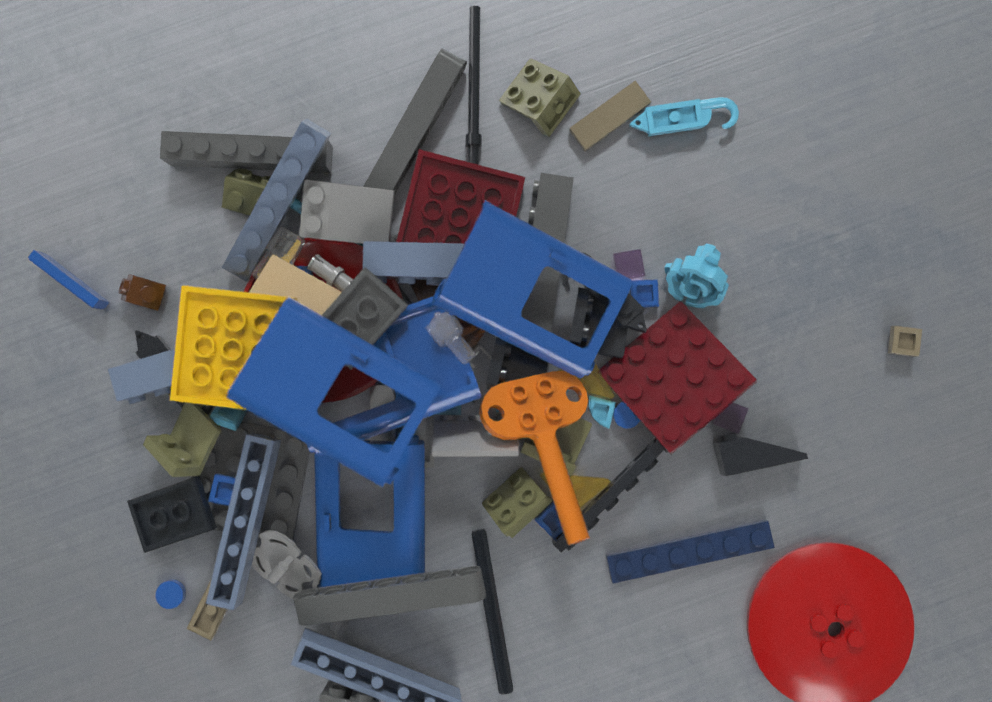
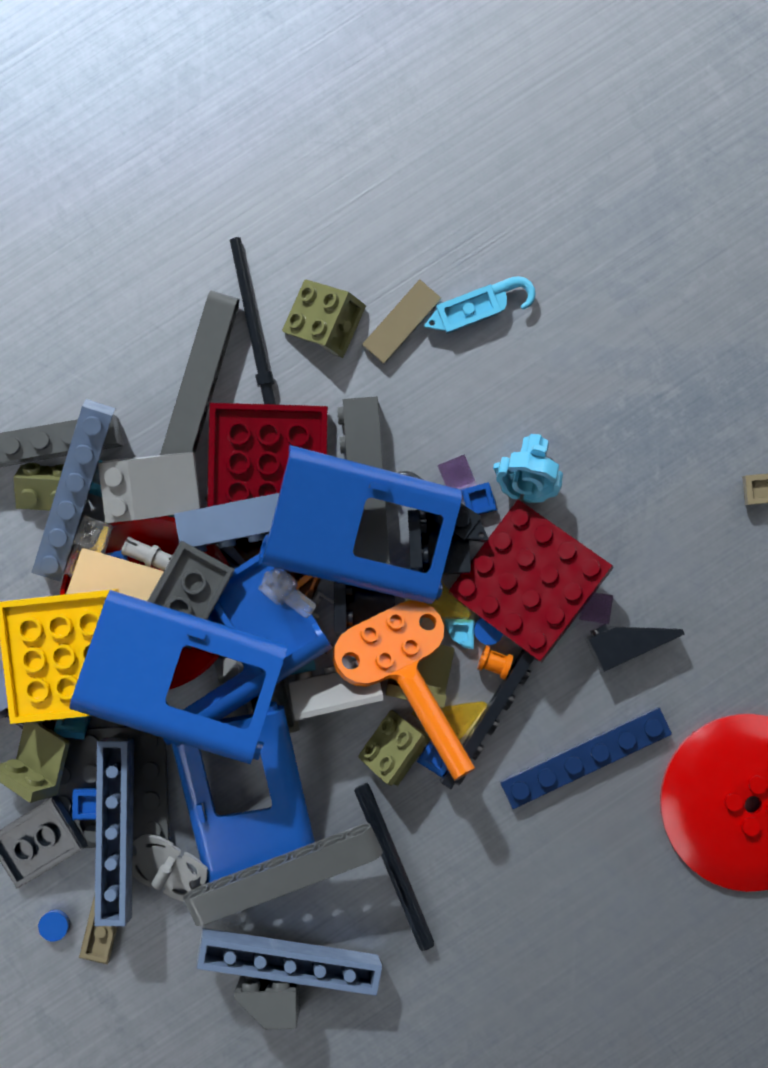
camera: 20 degrees left, 0 degrees up
none -> orange bush [477,645,514,680]

